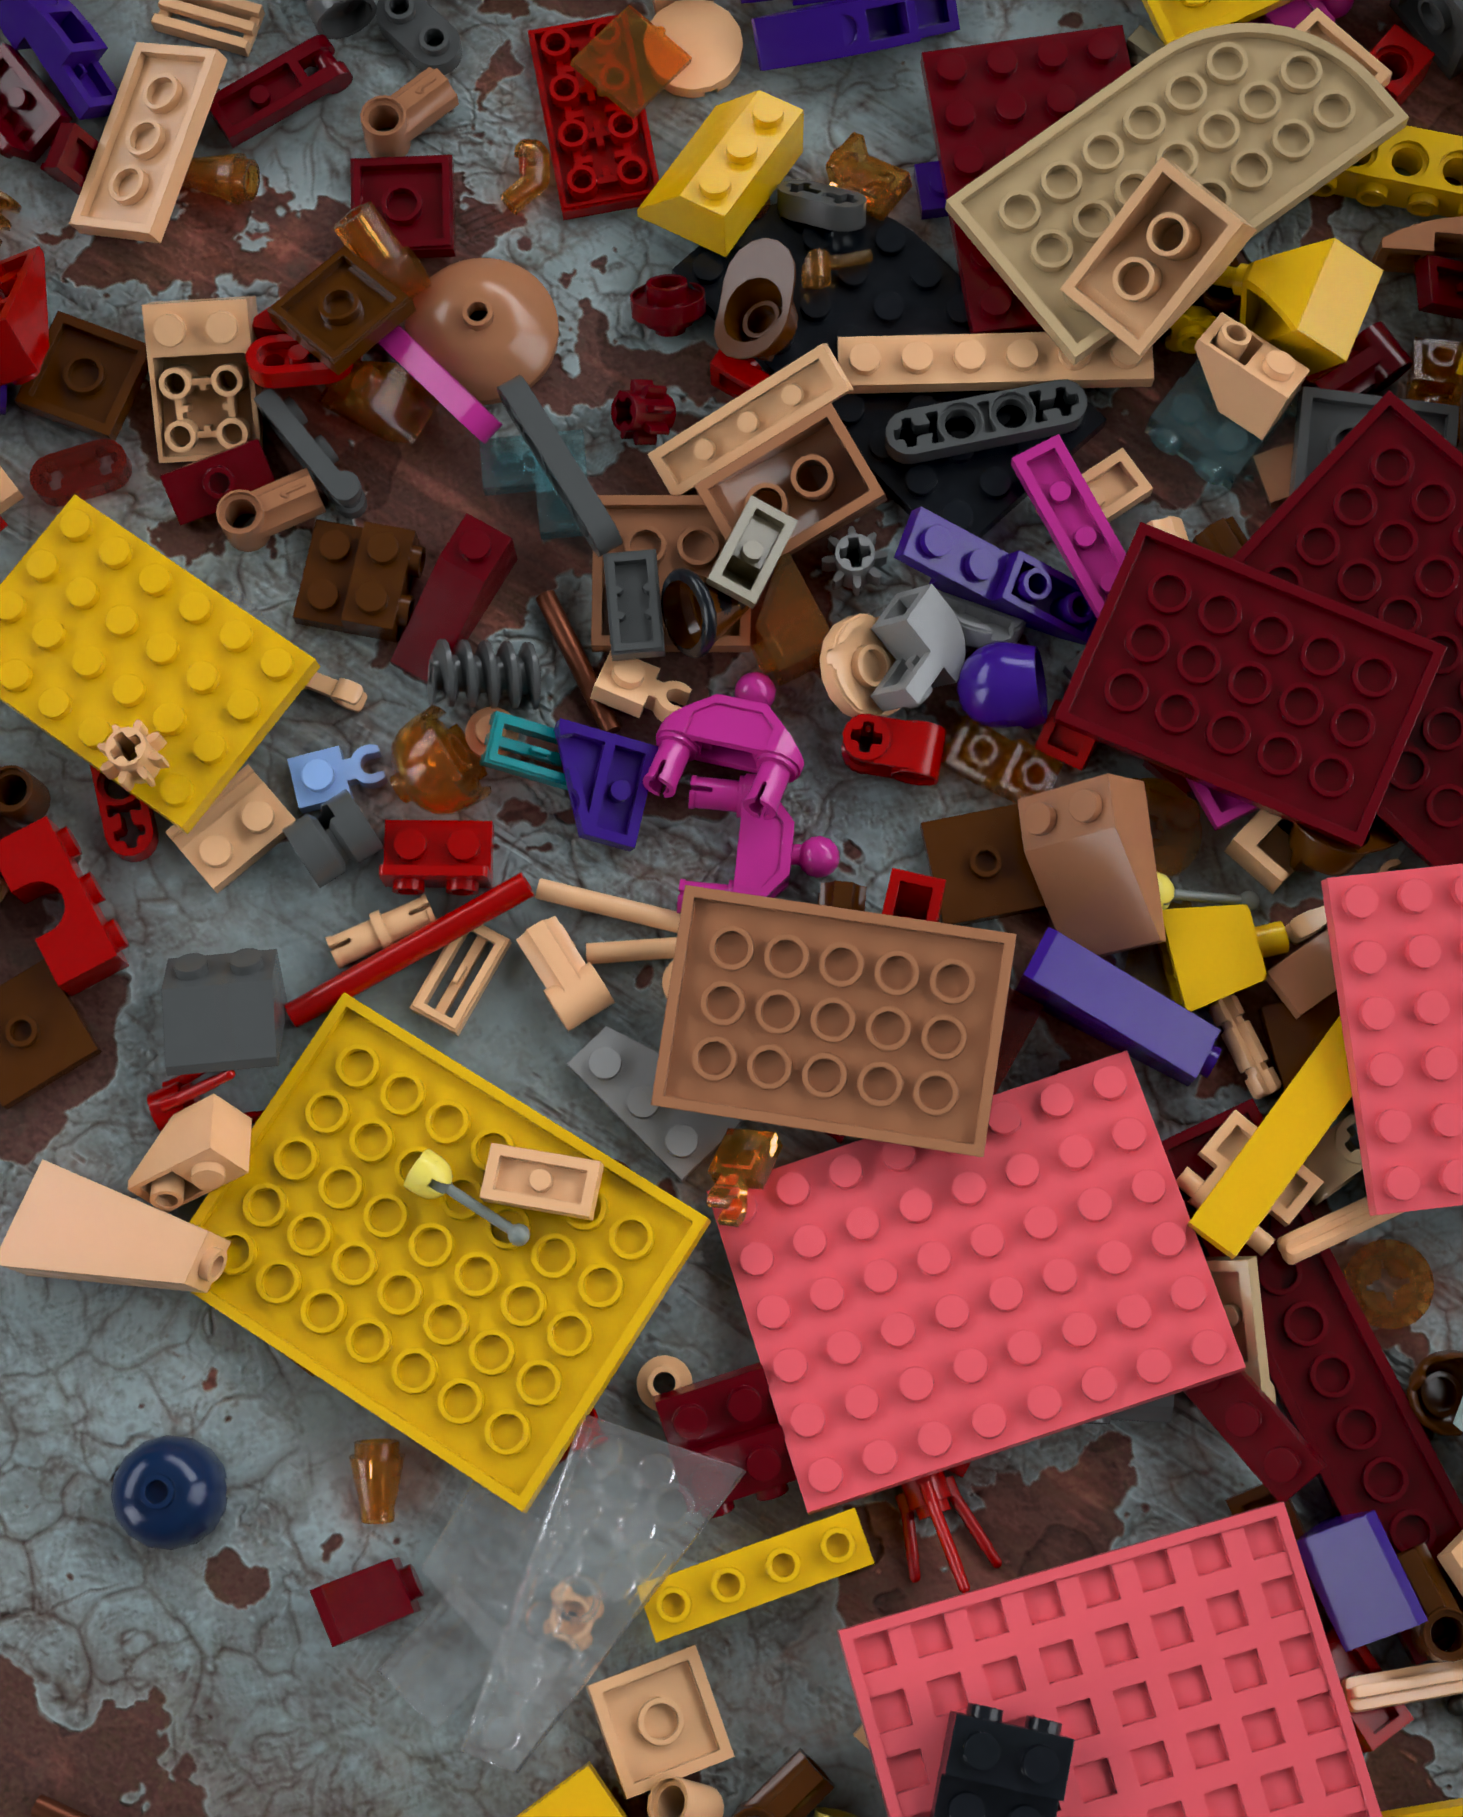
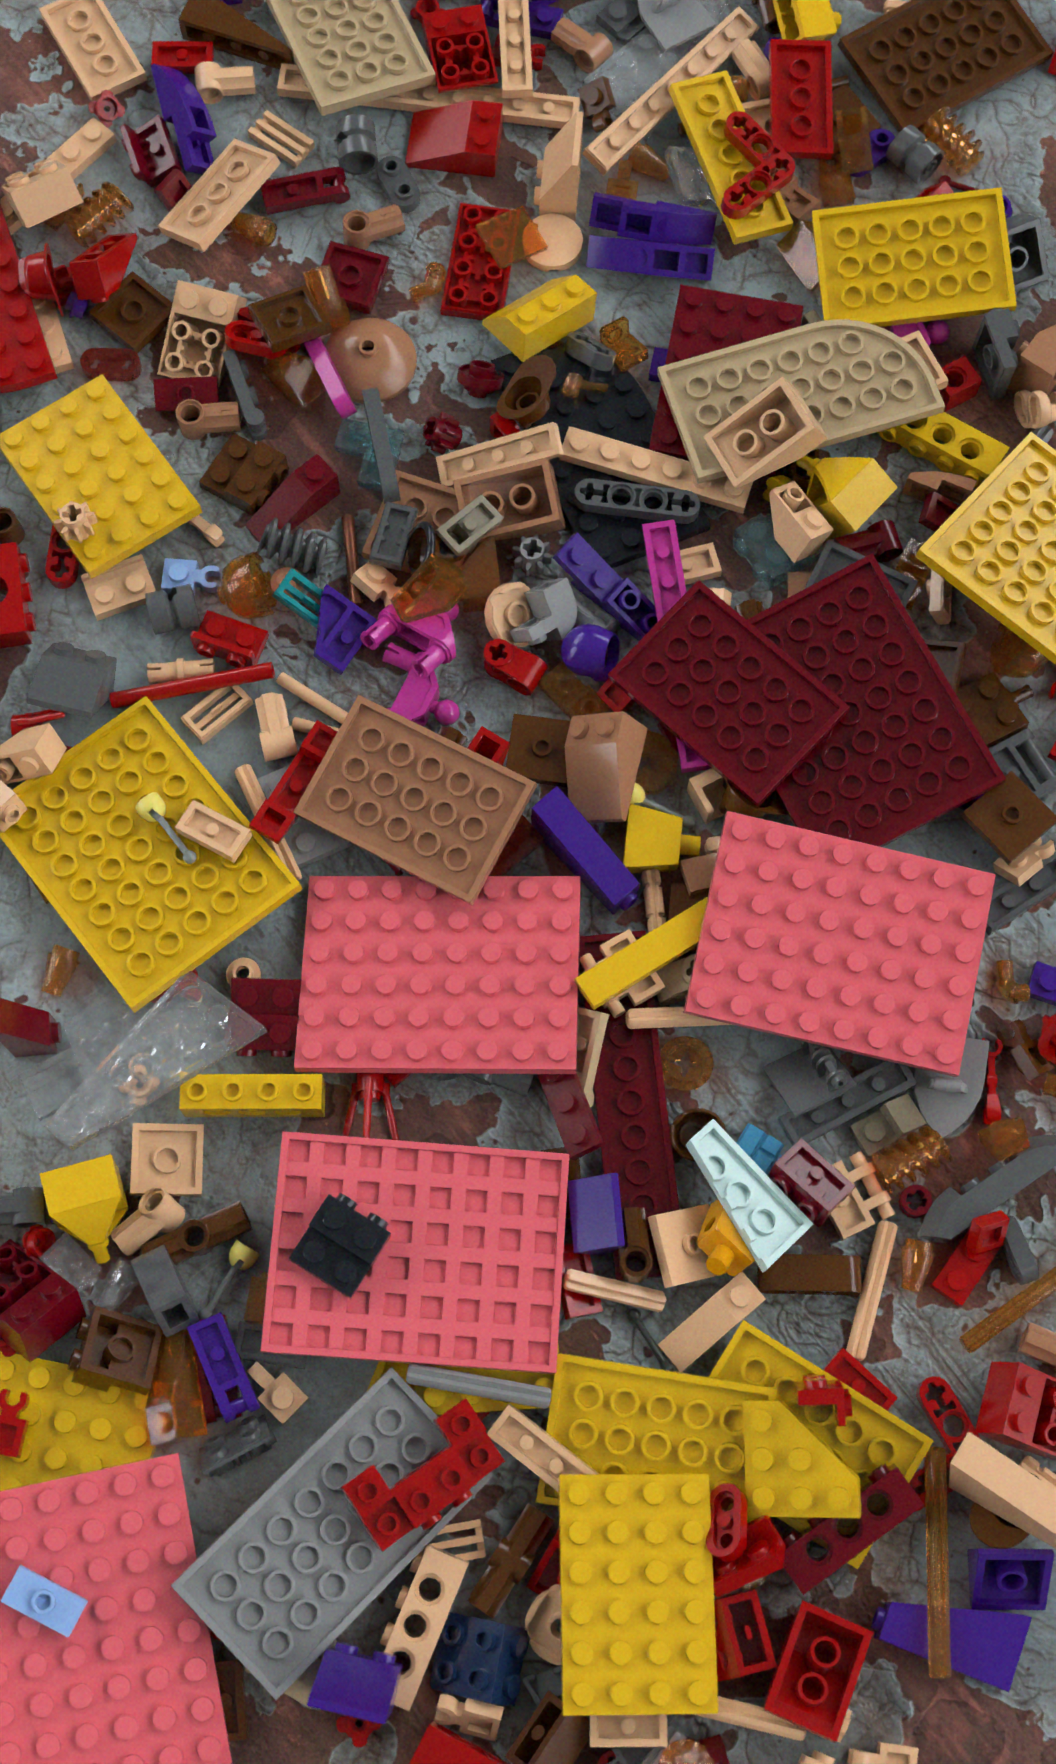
camera: 15 degrees right, 5 degrees down
clear orange plate [706,1128,783,1227] -> none
none -> light nougat axle [234,764,302,881]
none -> red slope [249,720,337,844]
none -> clear orange slope [391,553,471,623]

